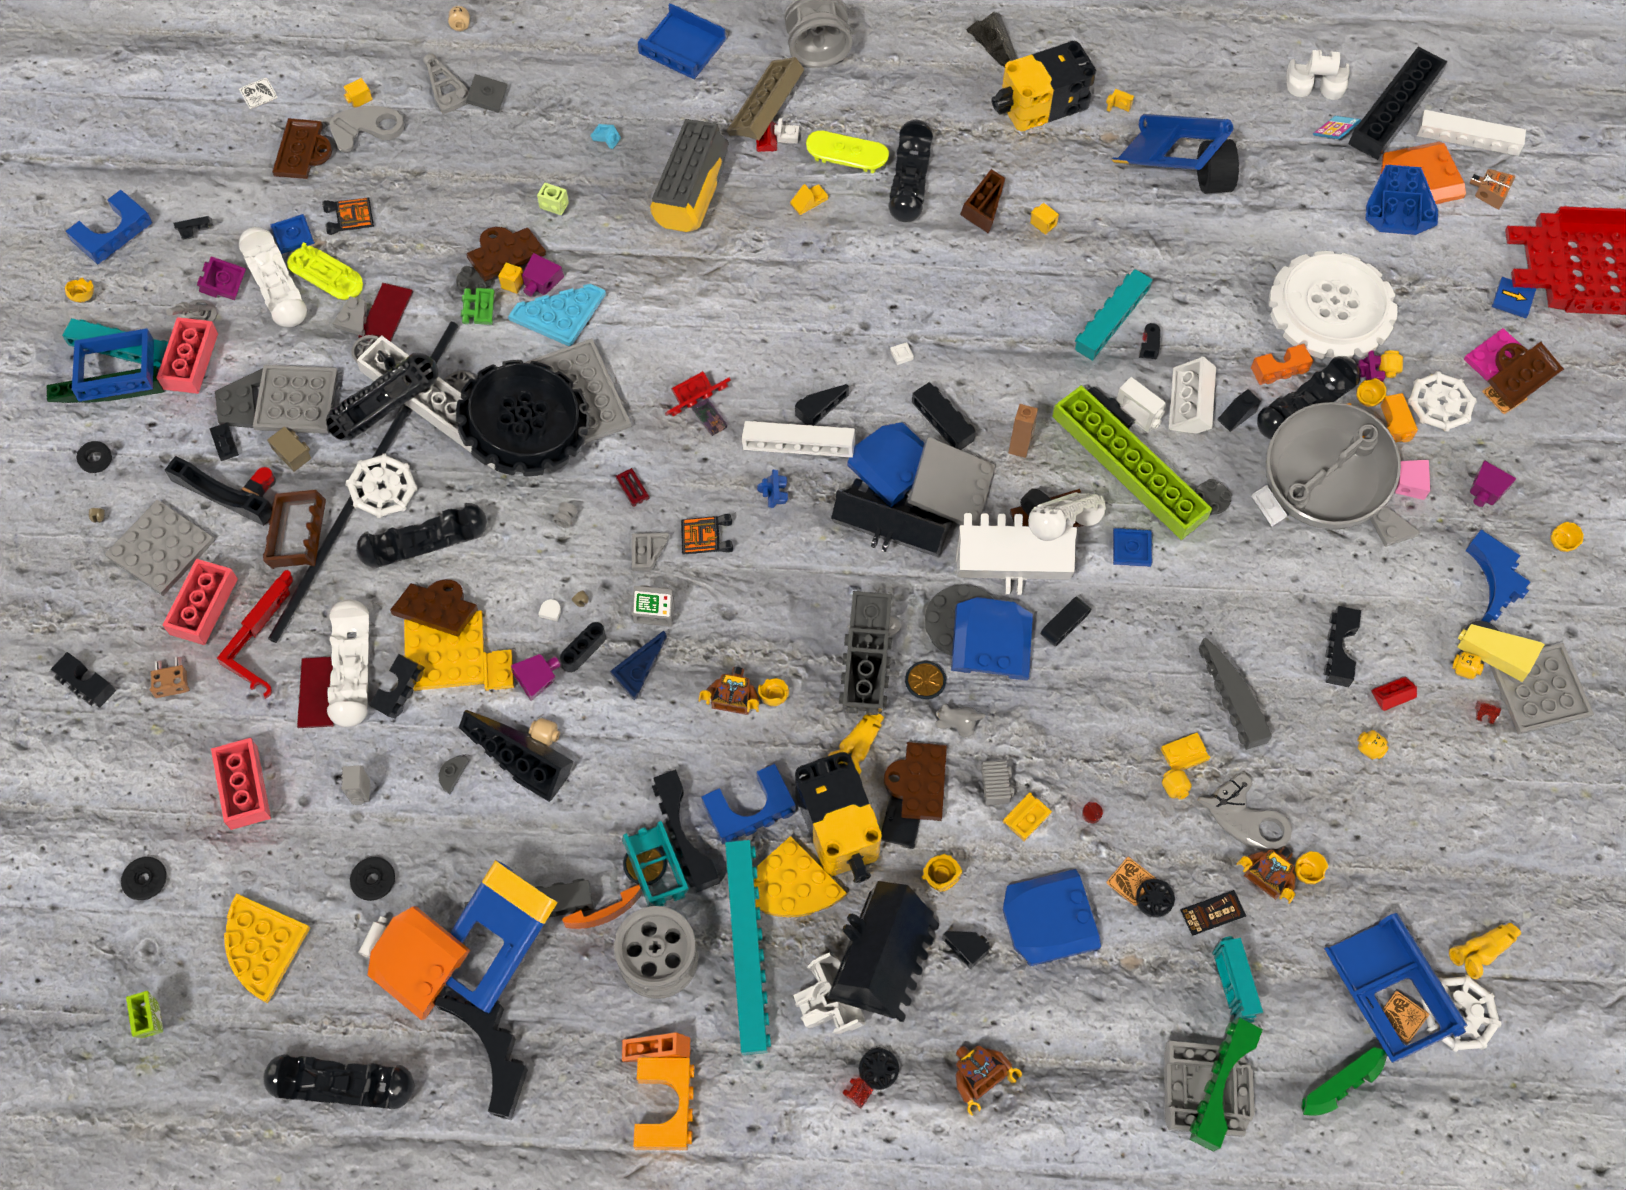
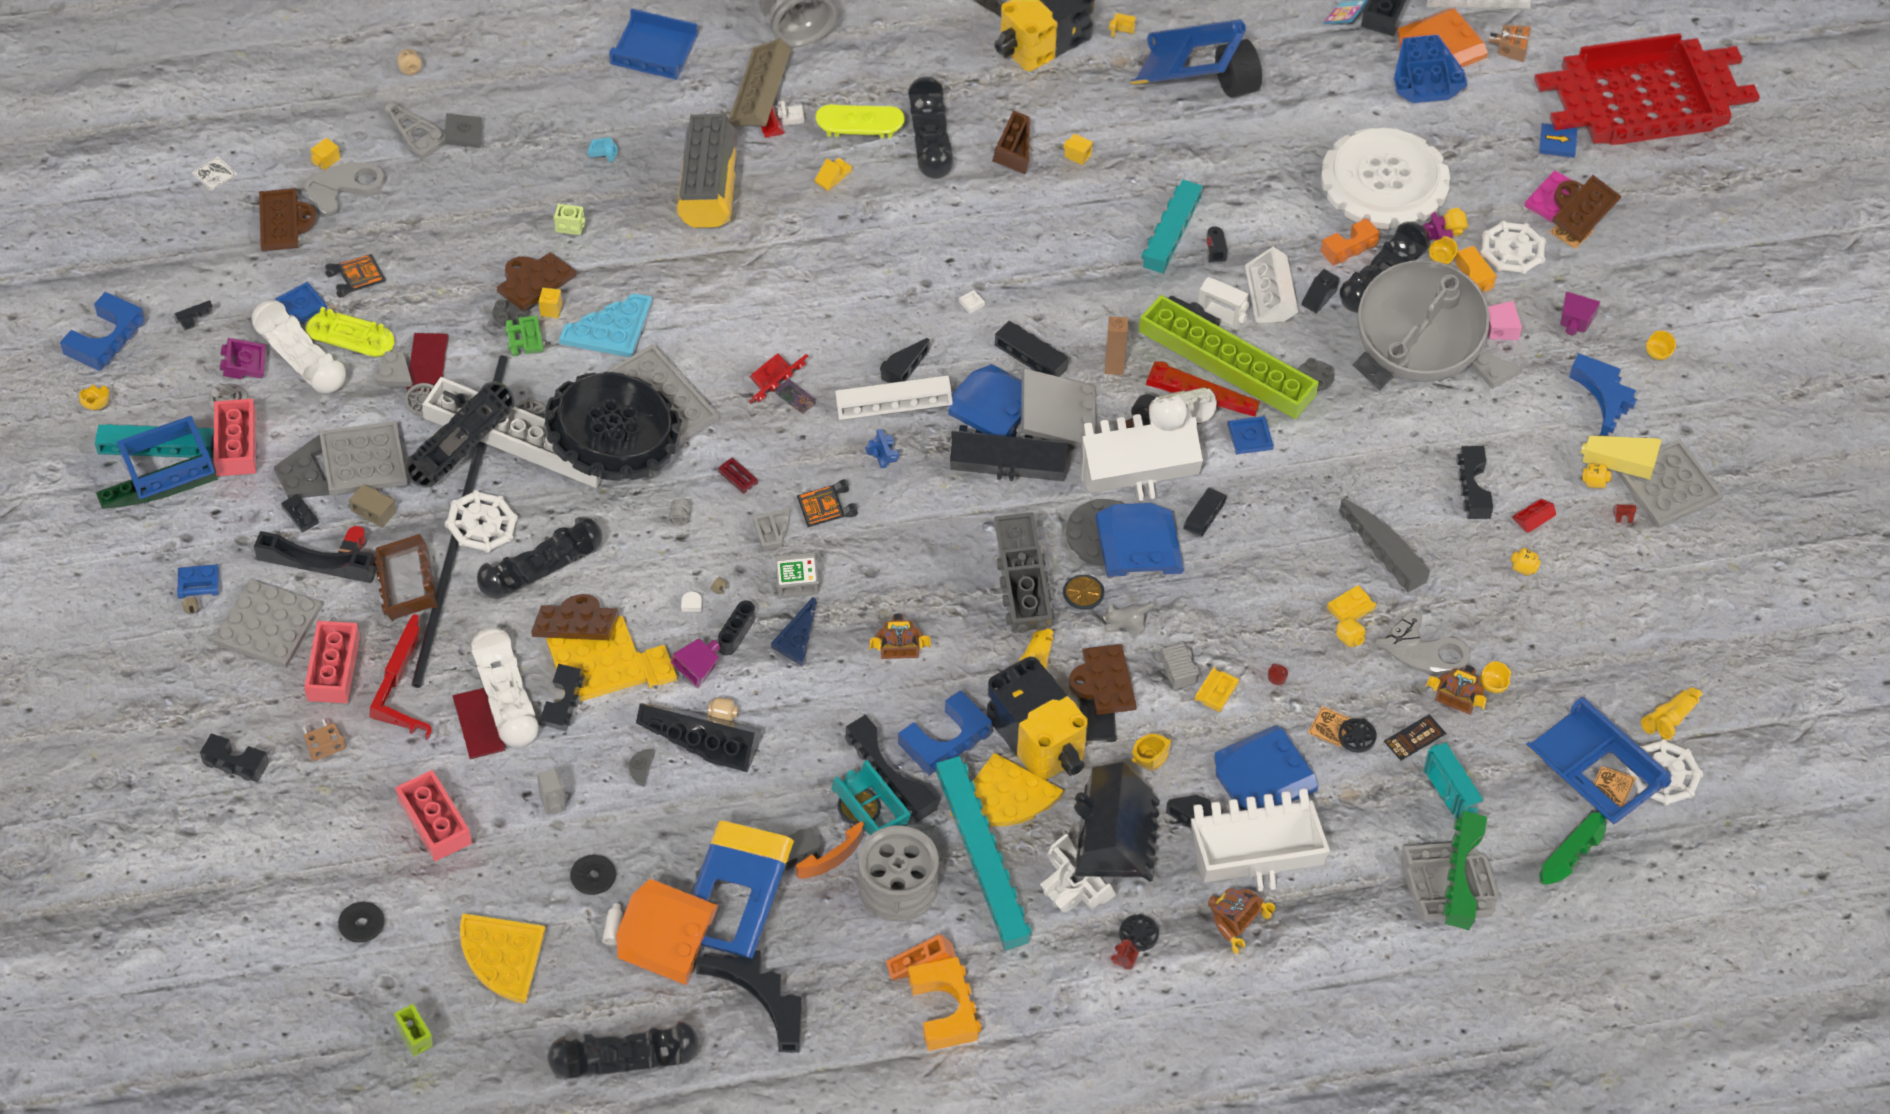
camera: 15 degrees left, 10 degrees down
black tyre [76,441,112,473] -> none
magenta torso [522,253,564,297] -> none
yellow hair [758,678,789,706] -> none
none -> blue plate [177,564,219,599]
none -> red wing [1146,361,1260,417]
none -> white piece [1191,789,1330,892]

